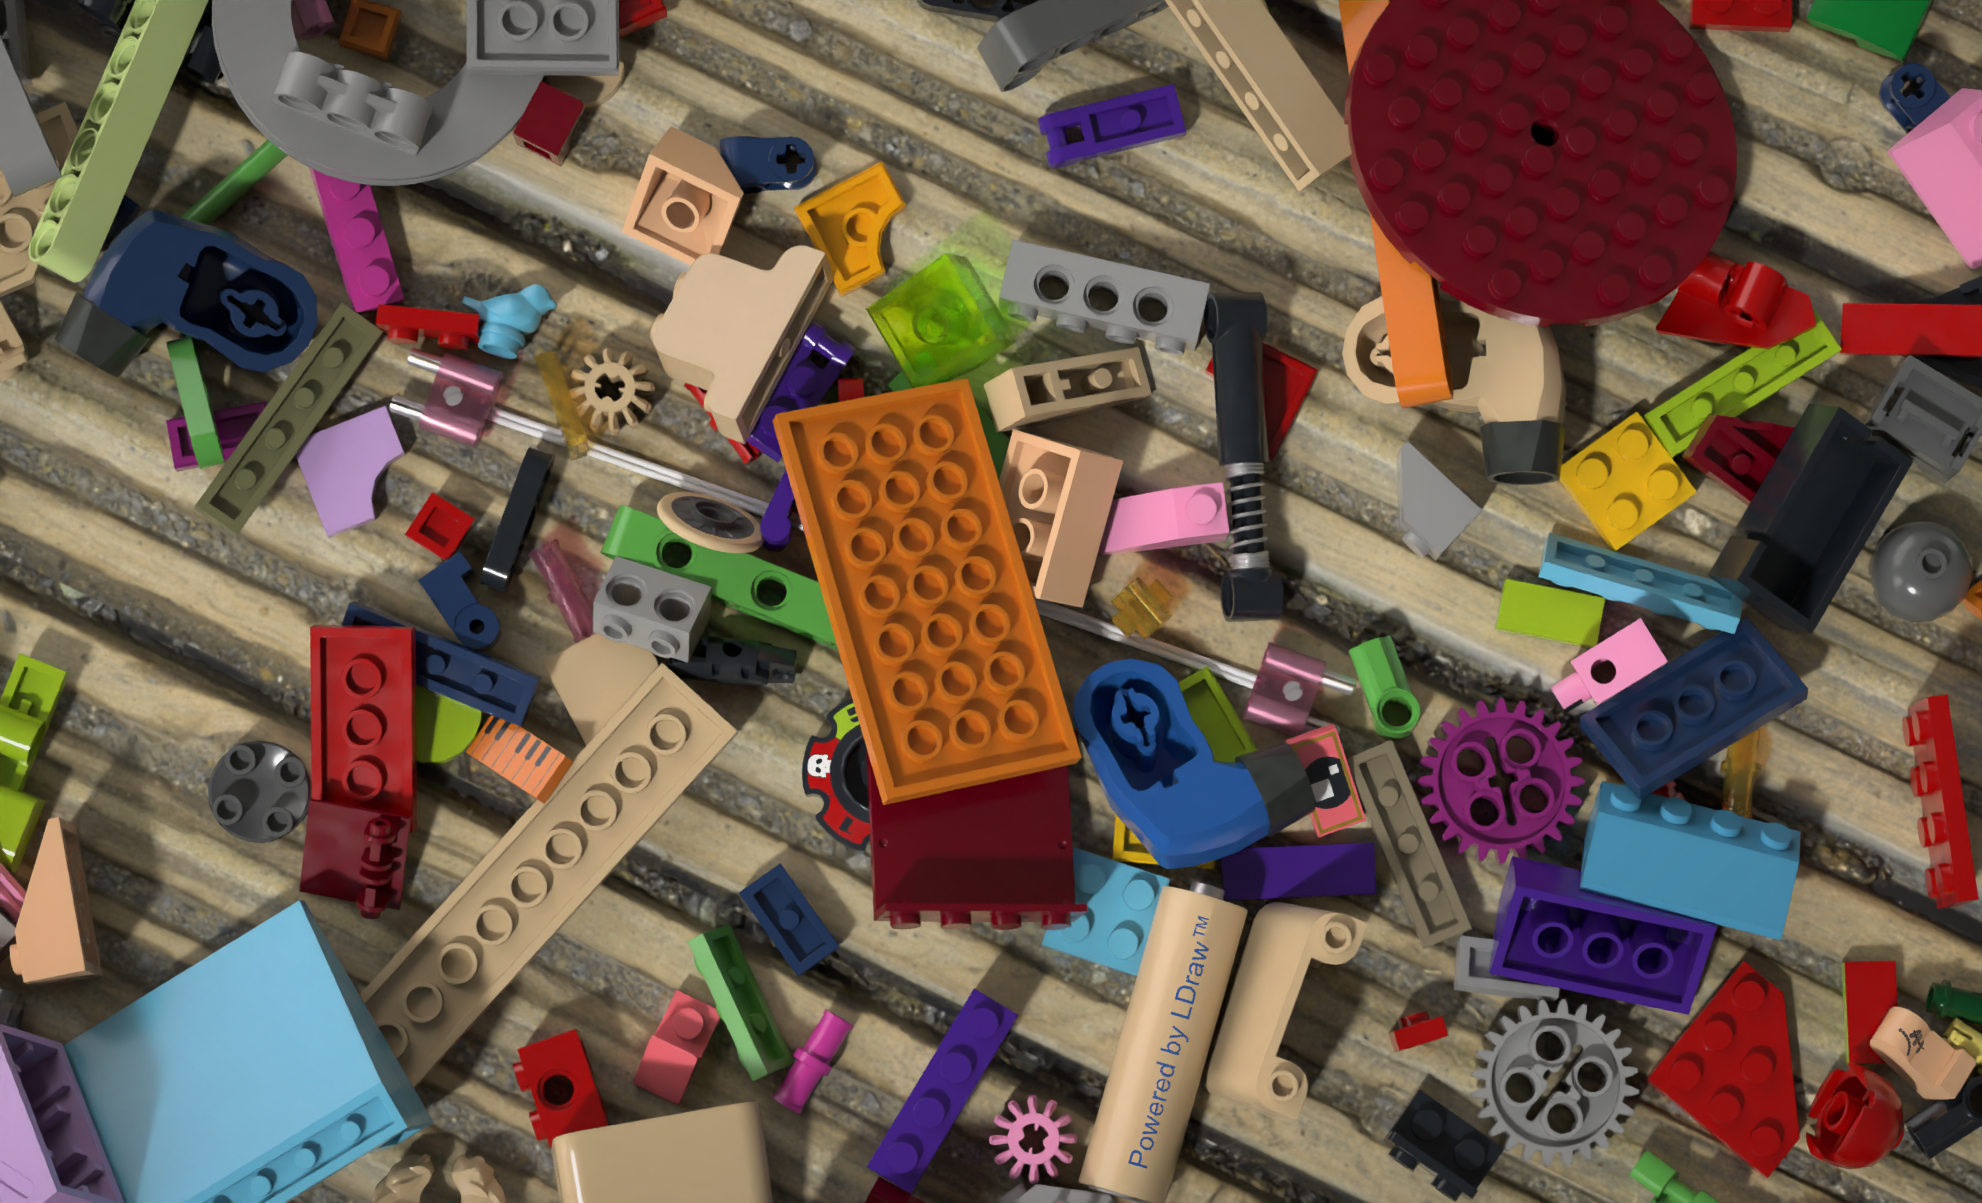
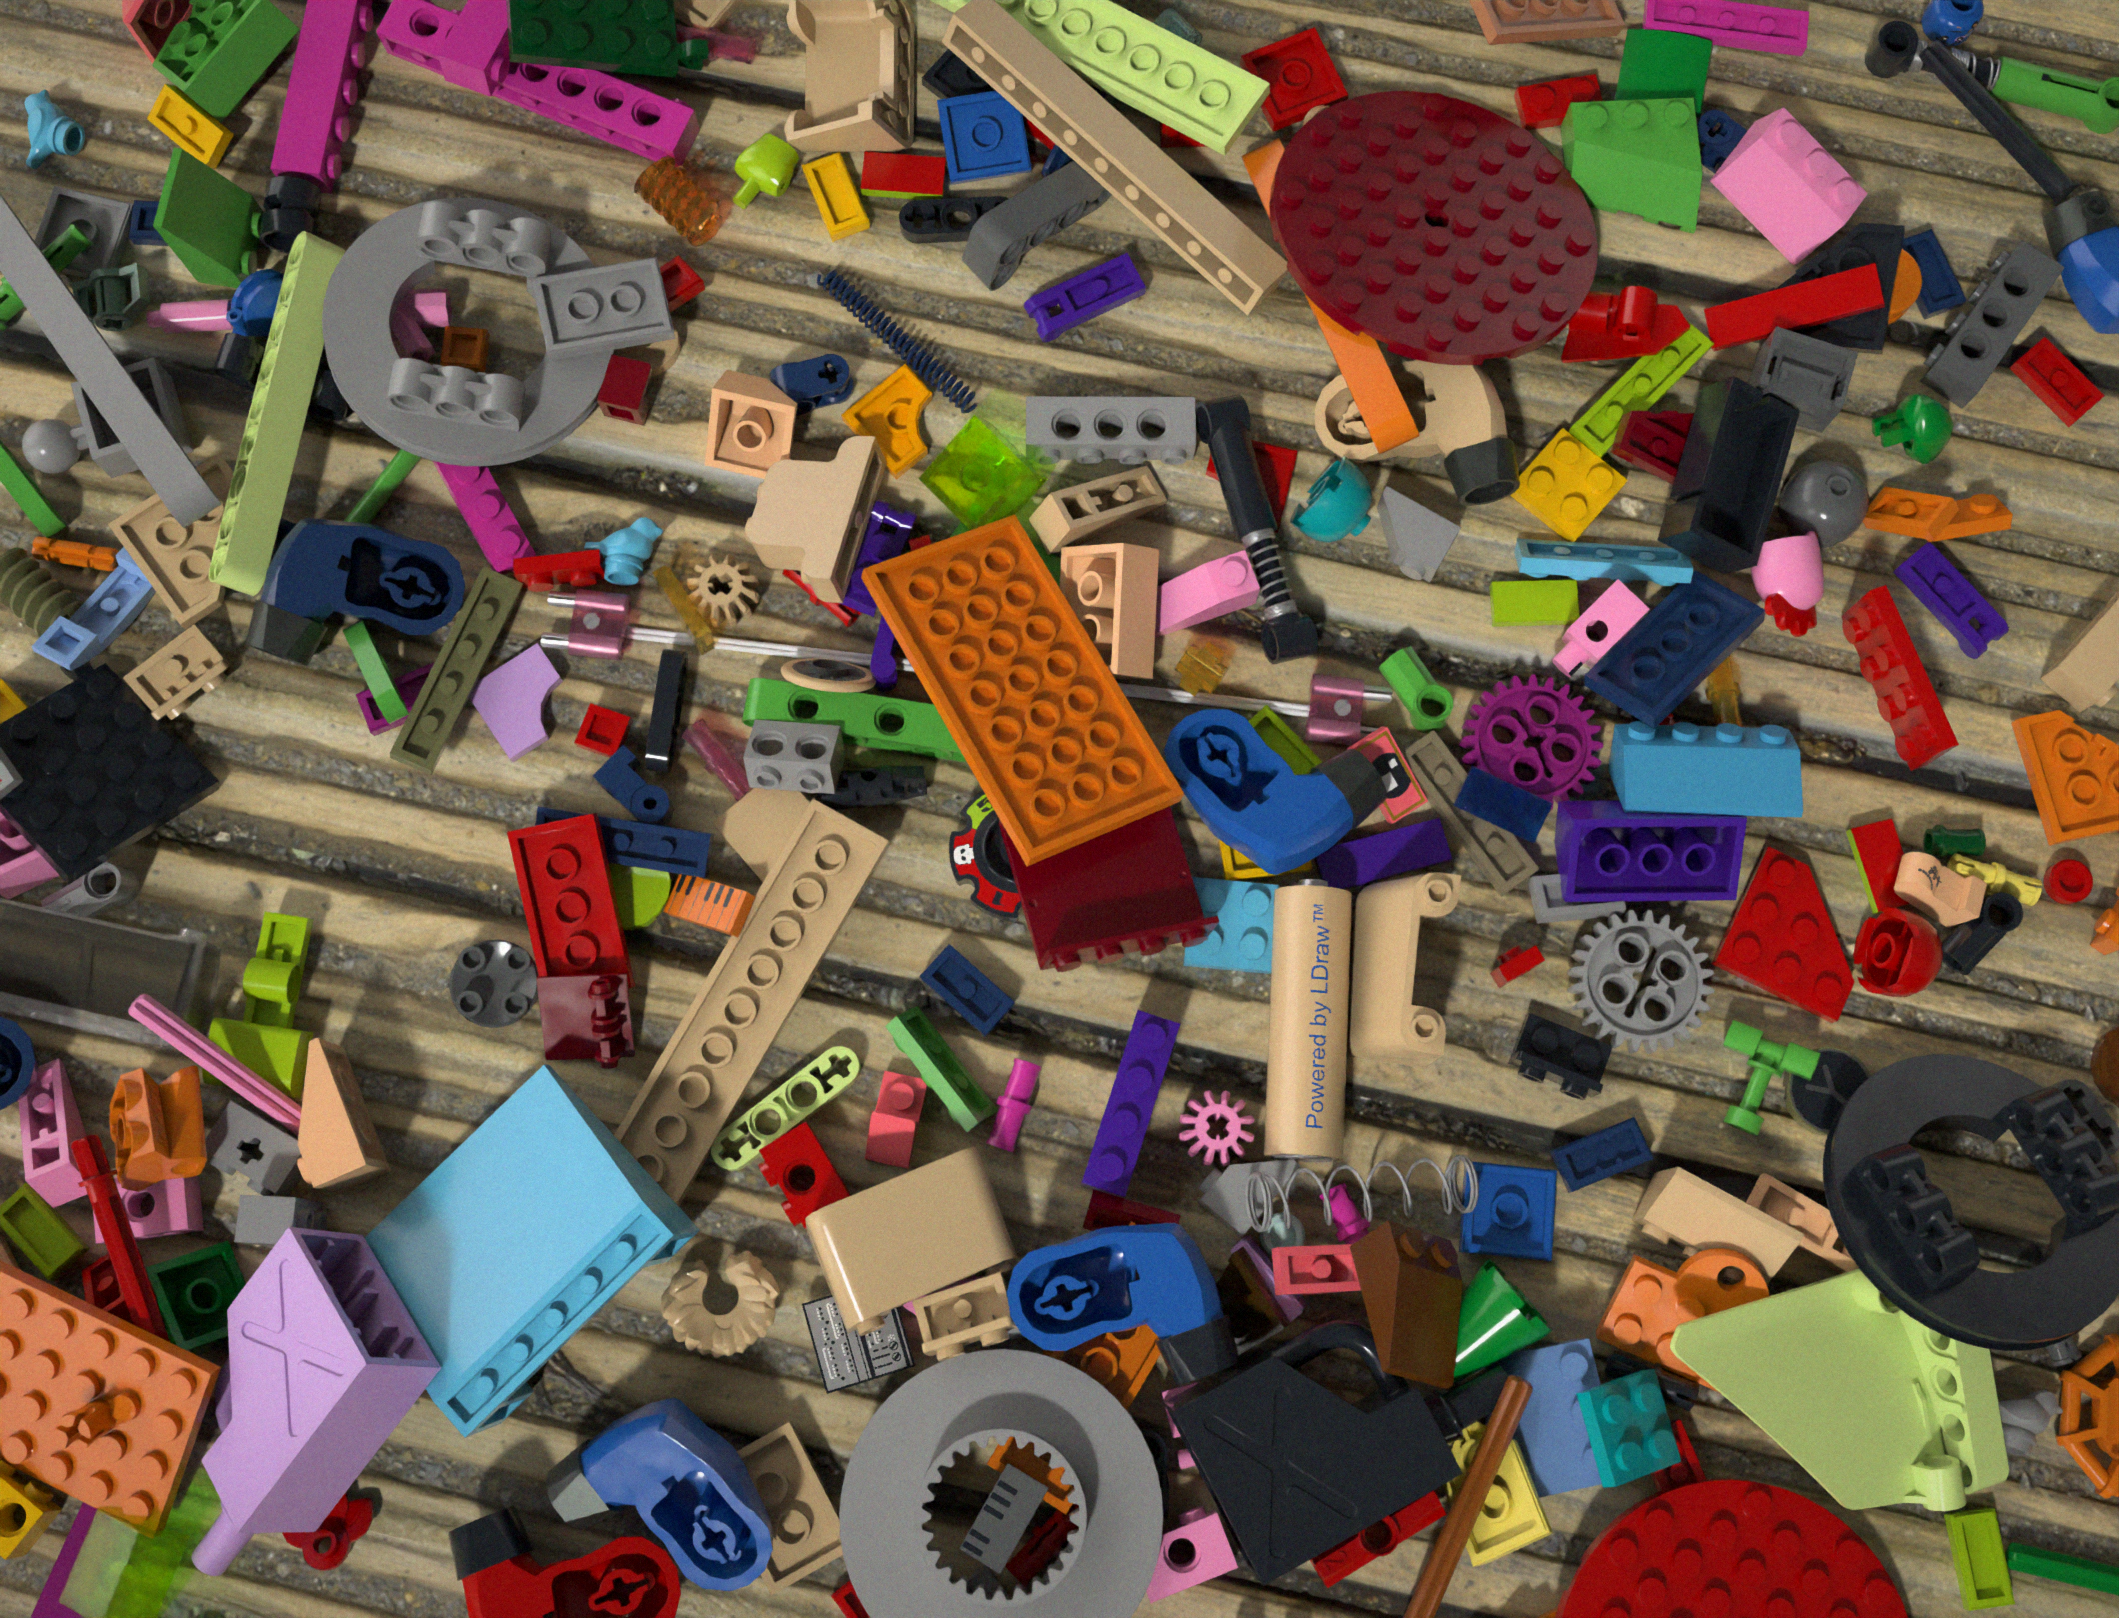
camera: 10 degrees left, 5 degrees down
none -> yellowish green beam [711,1046,861,1171]
none -> dark blue piece [817,269,977,414]
none -> teal cylinder [1290,456,1372,543]
none -> clear blue tile [1452,766,1553,844]
none -> bright green wedge [1560,97,1702,234]
none -> bright pink piece [1750,531,1824,637]

